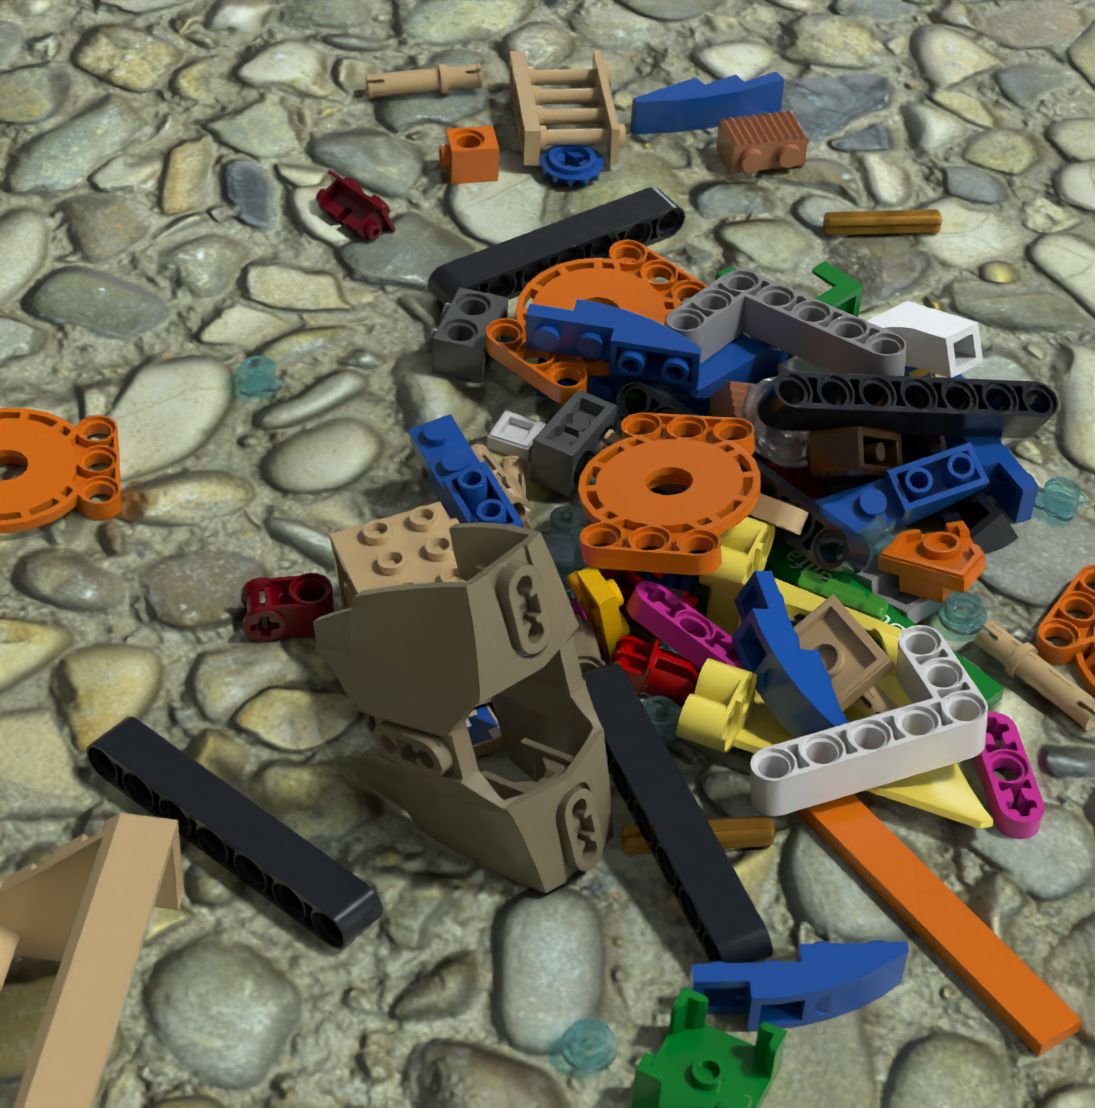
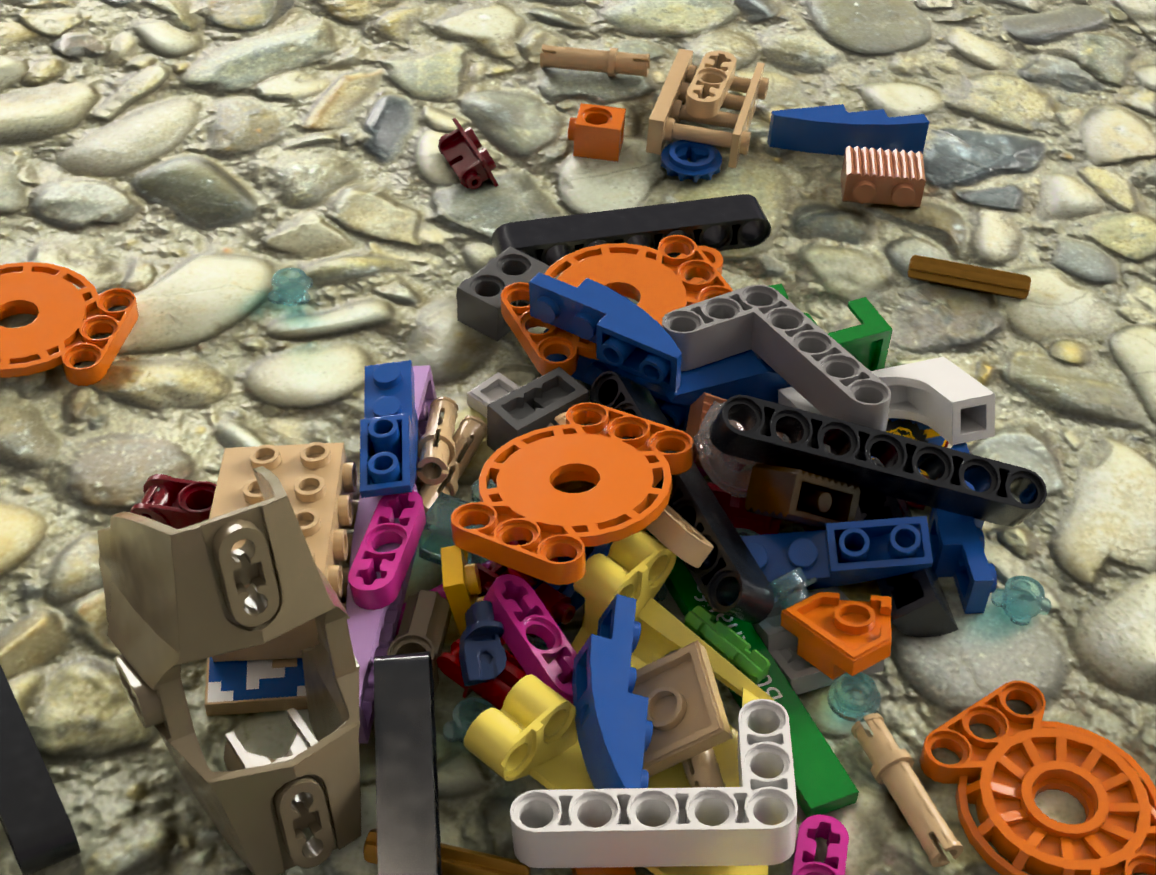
camera: 20 degrees right, 0 degrees up
none -> dark blue piece [459,601,507,686]
none -> tan beam [685,51,737,119]

